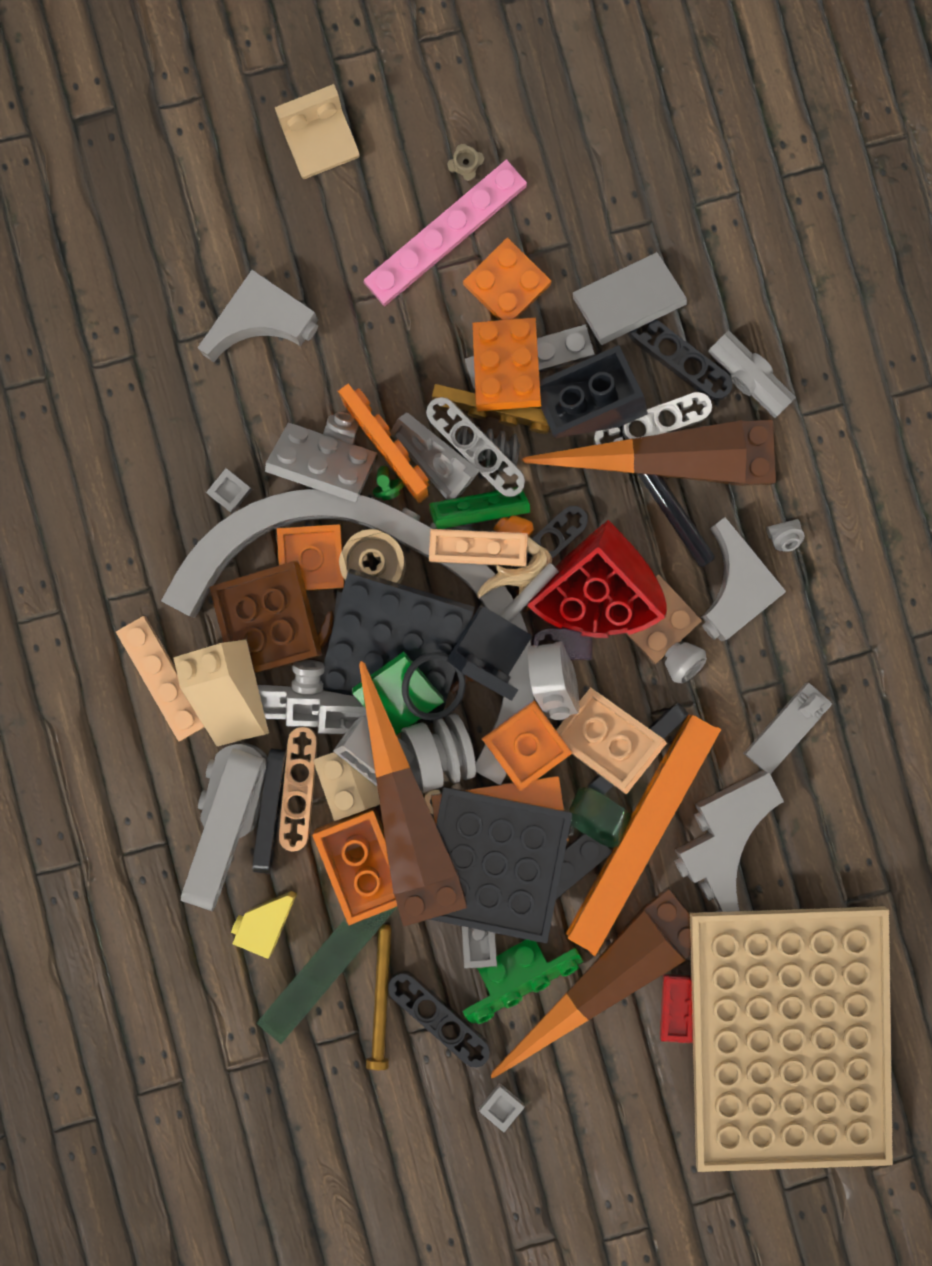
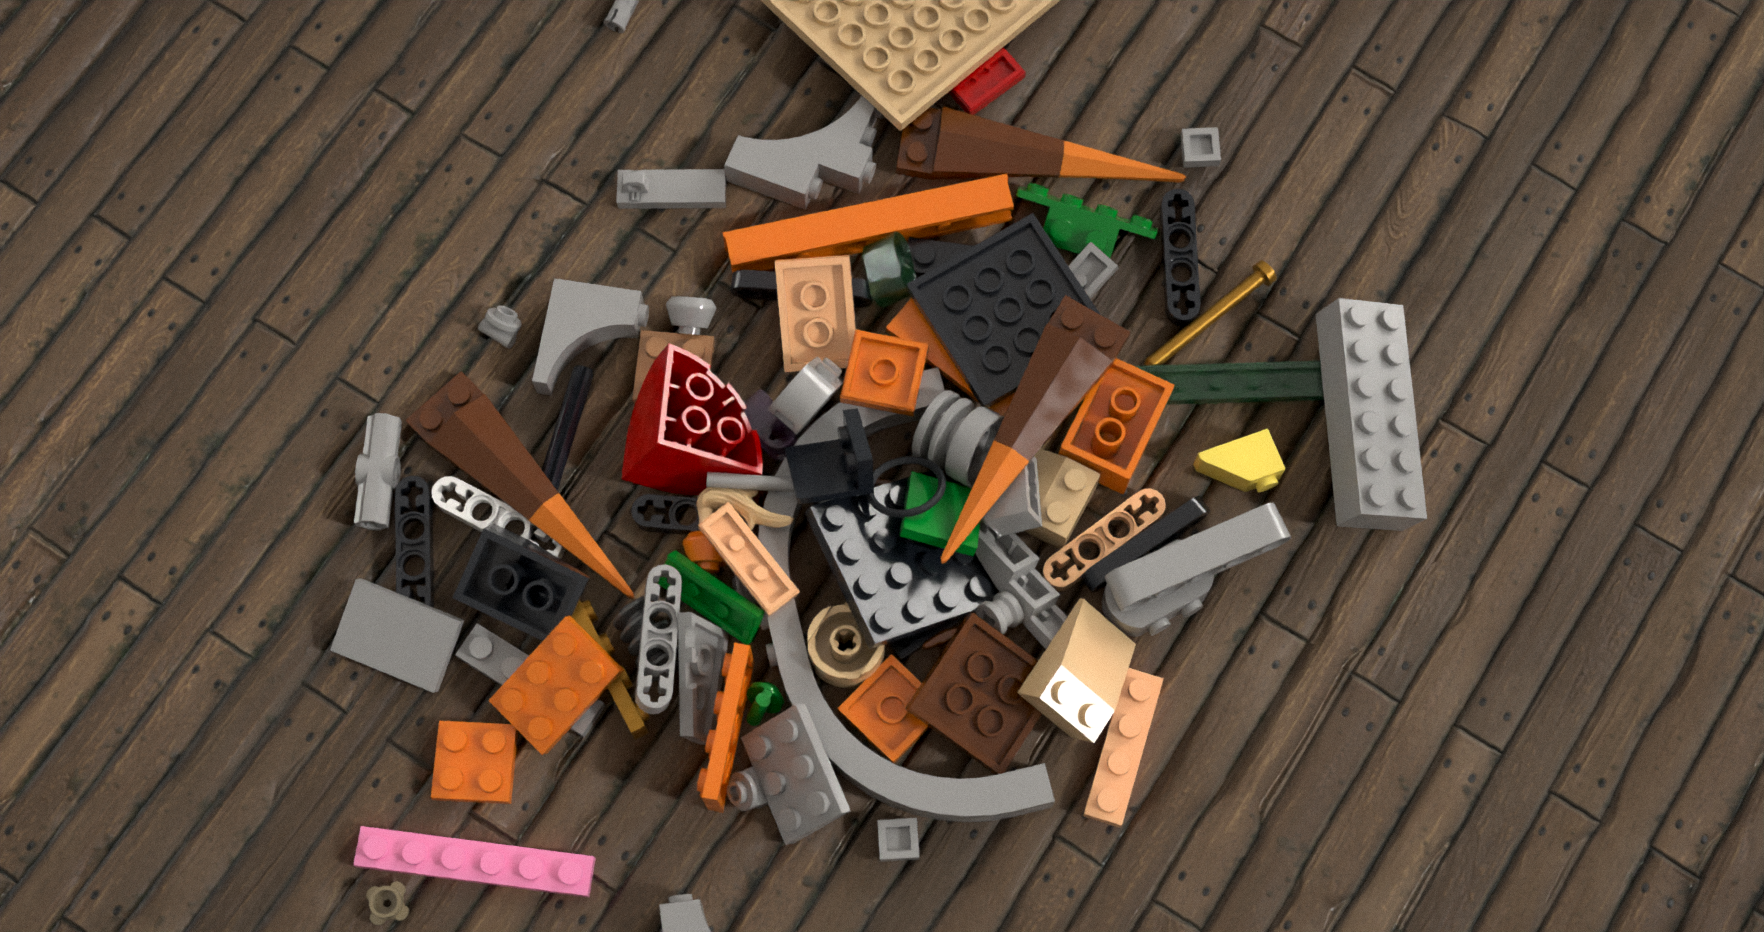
camera: 135 degrees left, 15 degrees down
none -> light grey brick [1316,298,1427,531]

